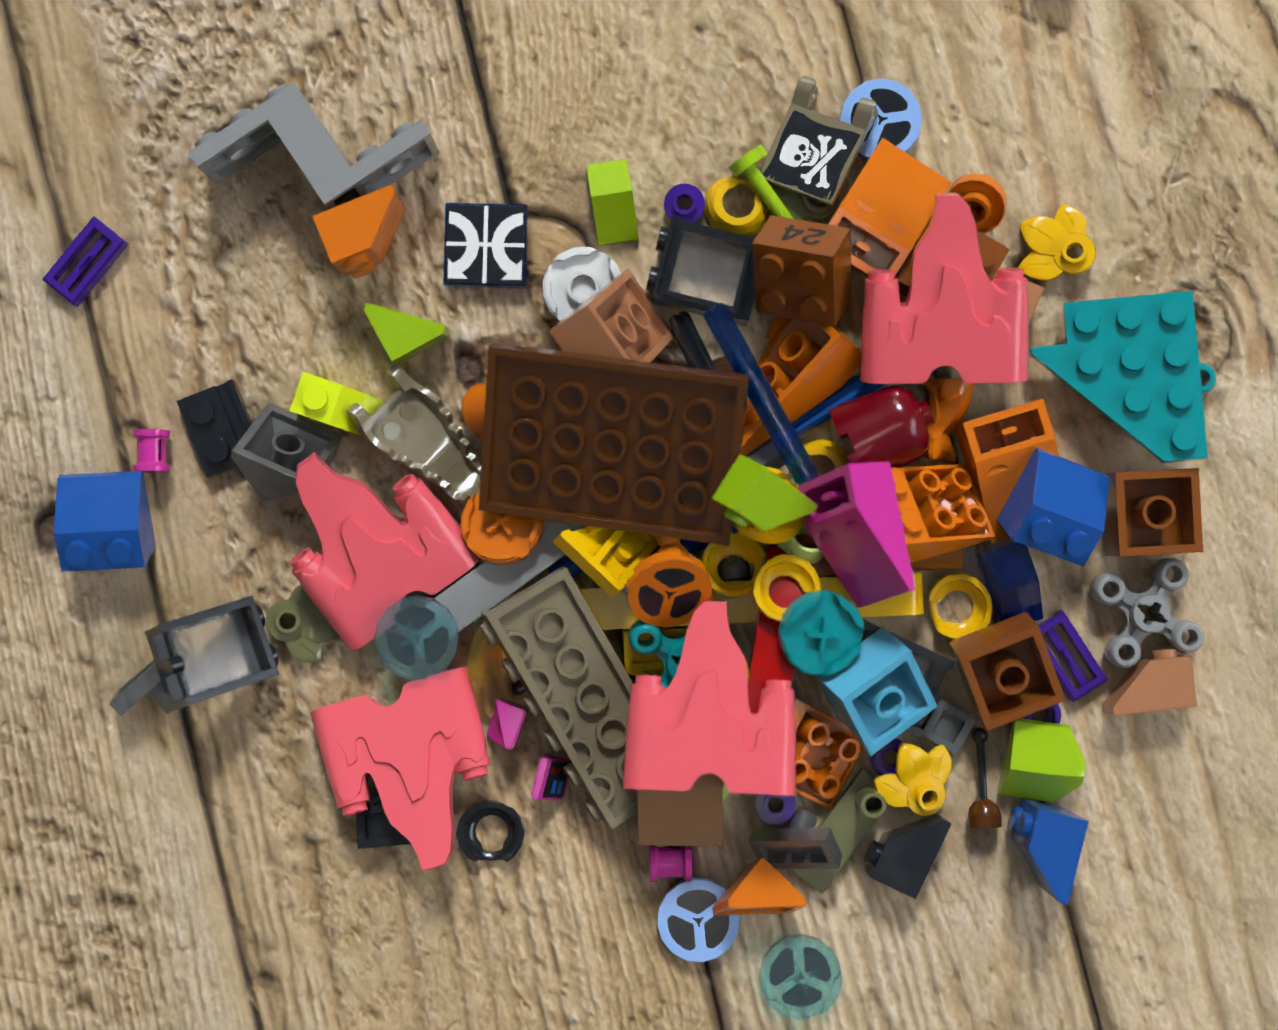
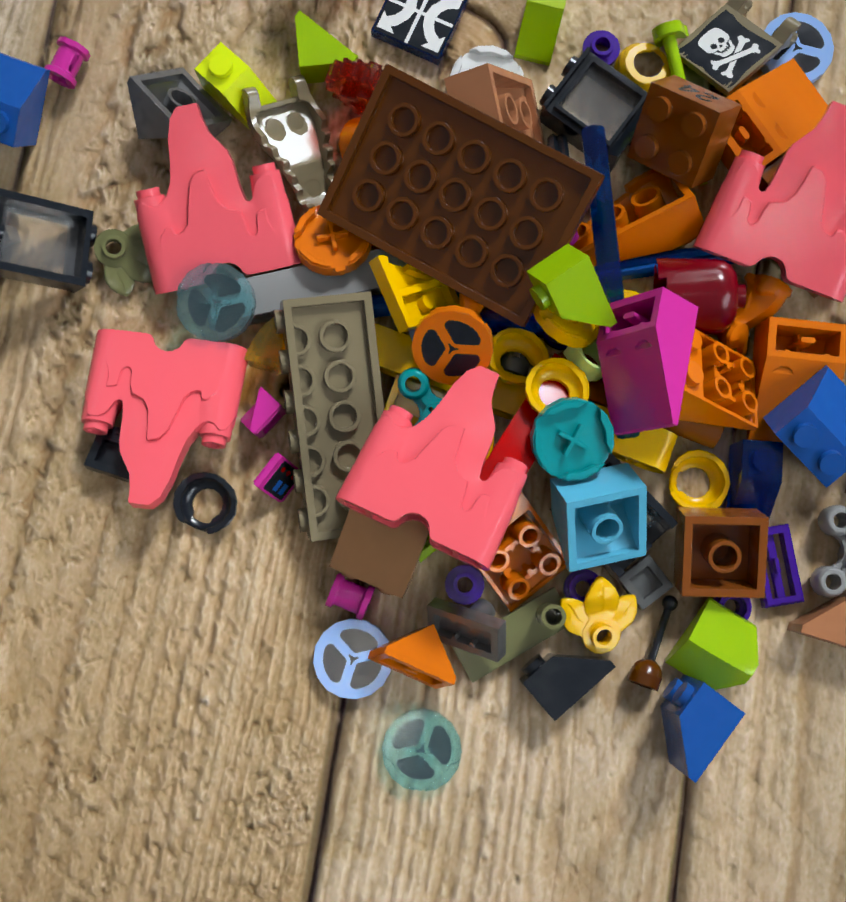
camera: 20 degrees right, 5 degrees down
black plate [176,379,252,478] -> none
none -> clear red gear [324,58,383,116]

